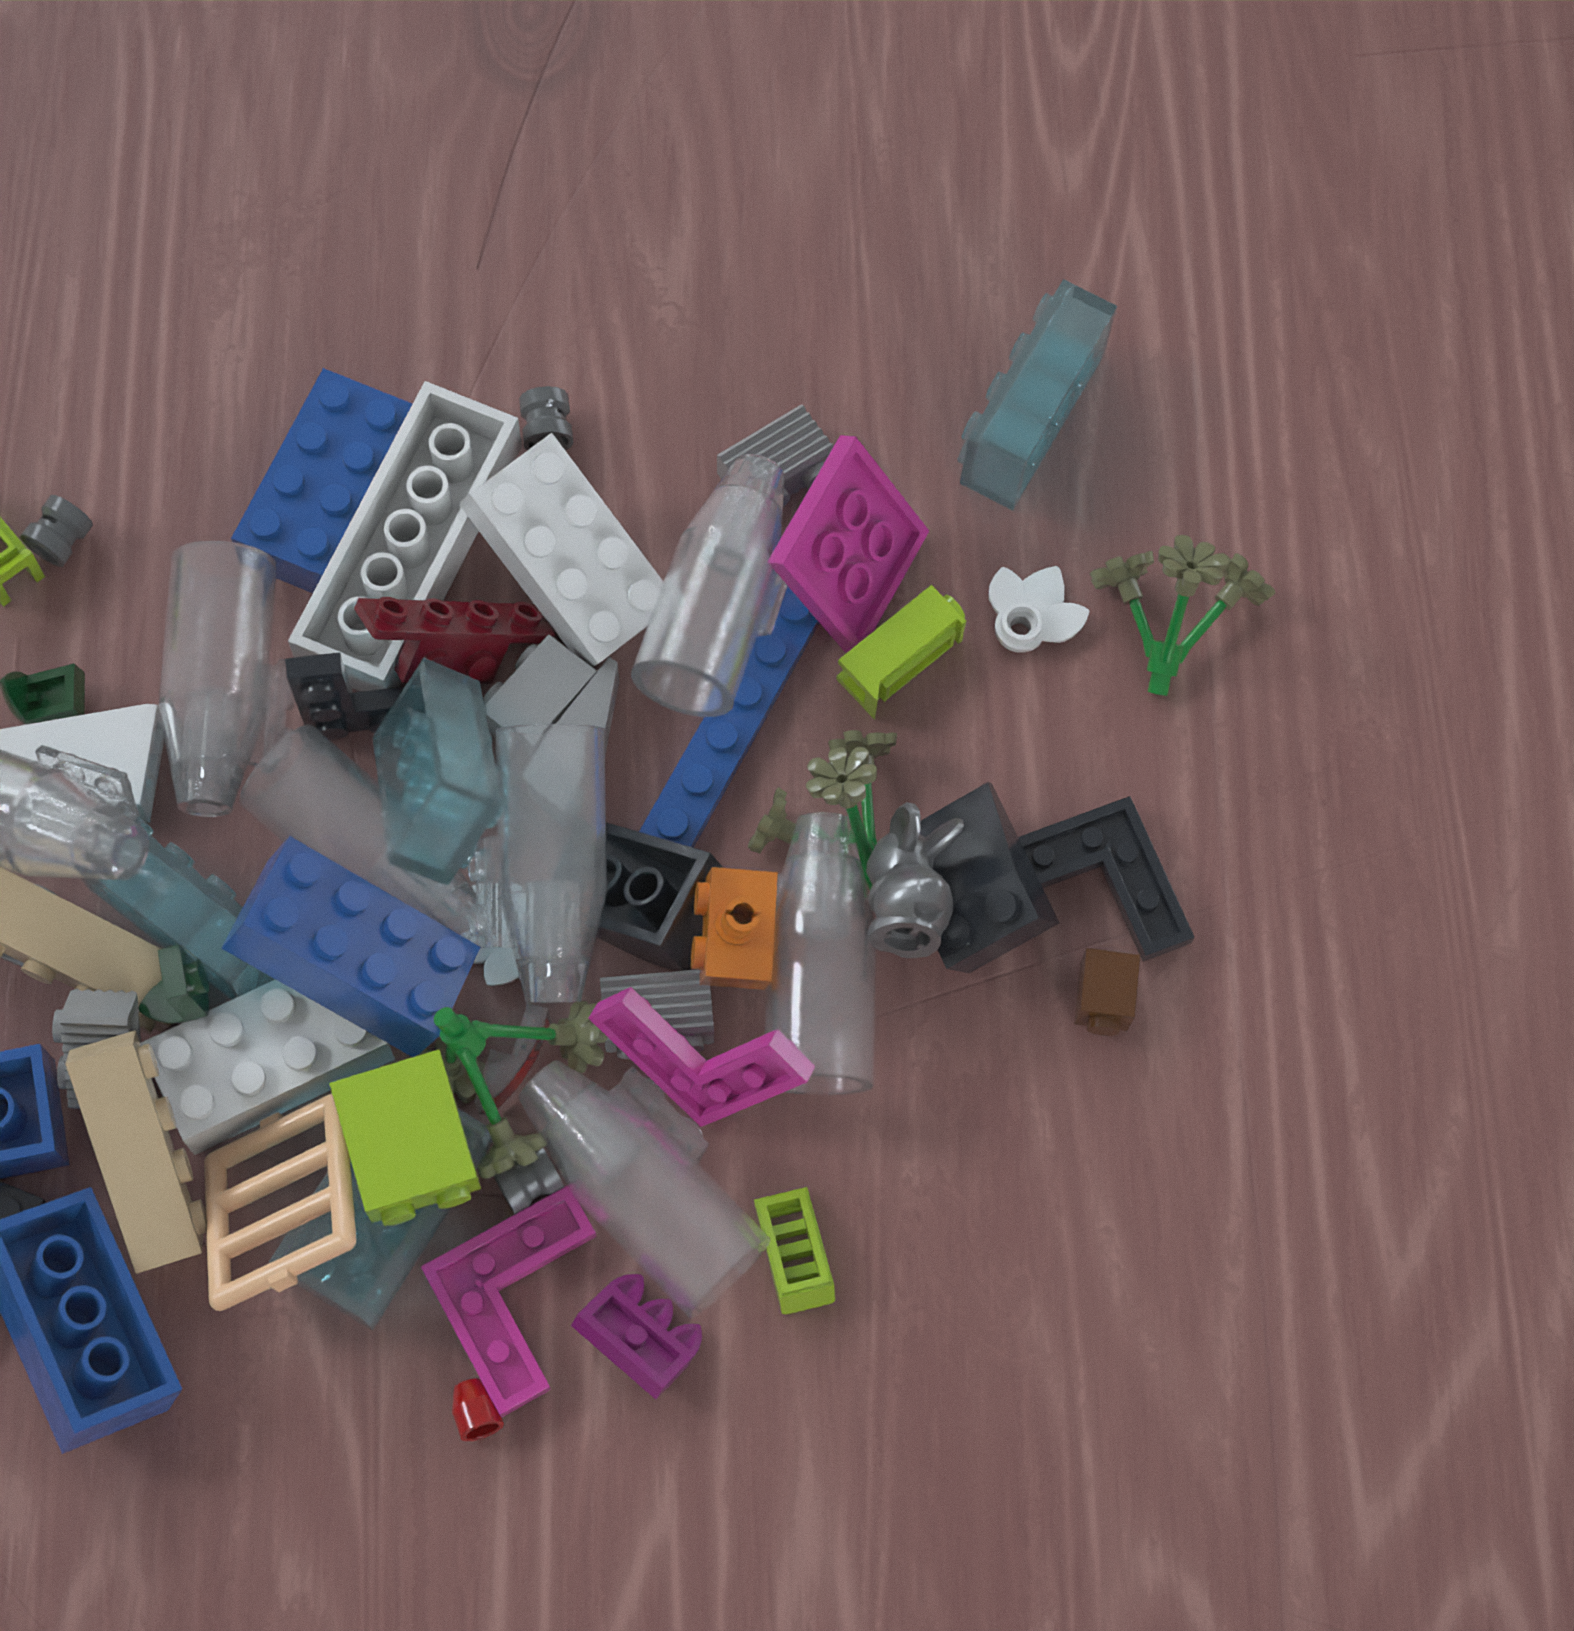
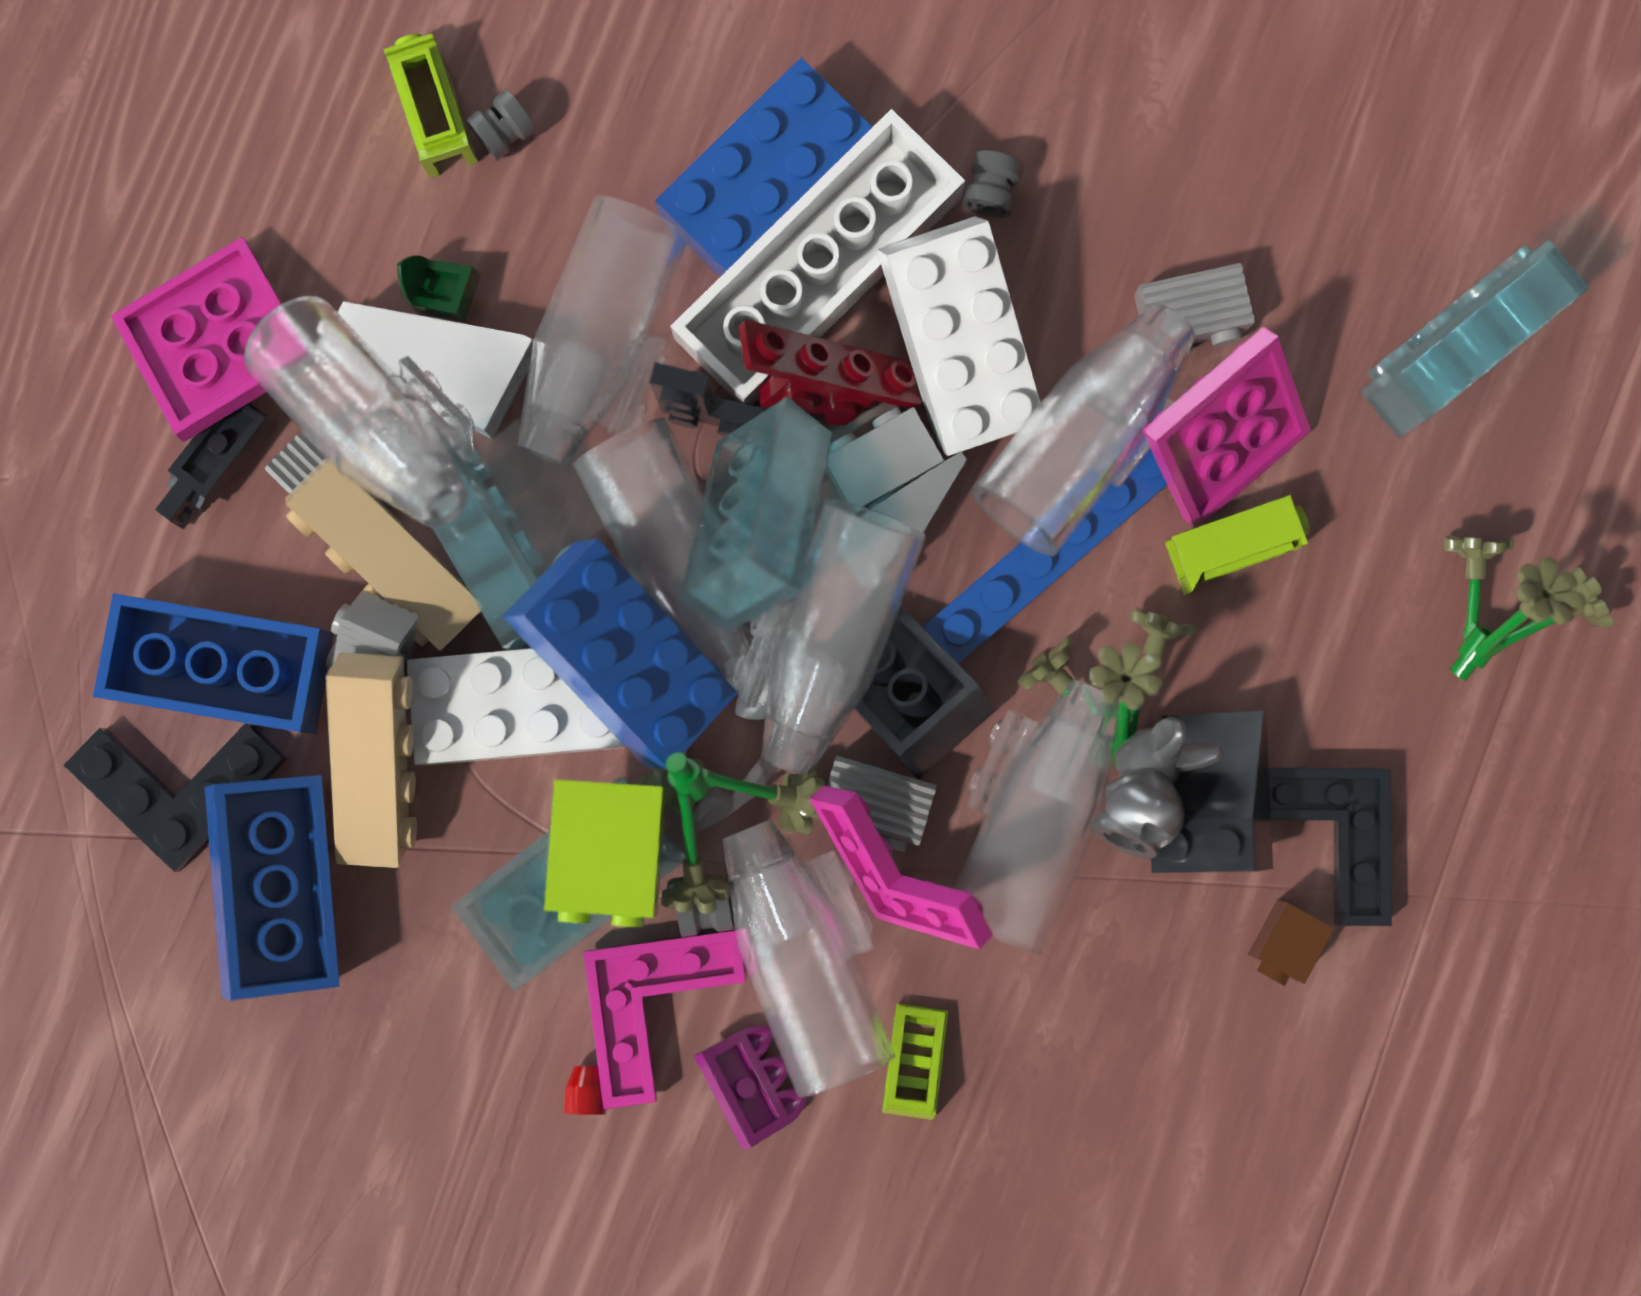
camera: 30 degrees right, 15 degrees up
dark green plate [138,944,209,1023] -> none
light nougat bar [204,1093,356,1311] -> none
orange brick [691,867,778,990] -> none
white plate [988,566,1089,653] -> none

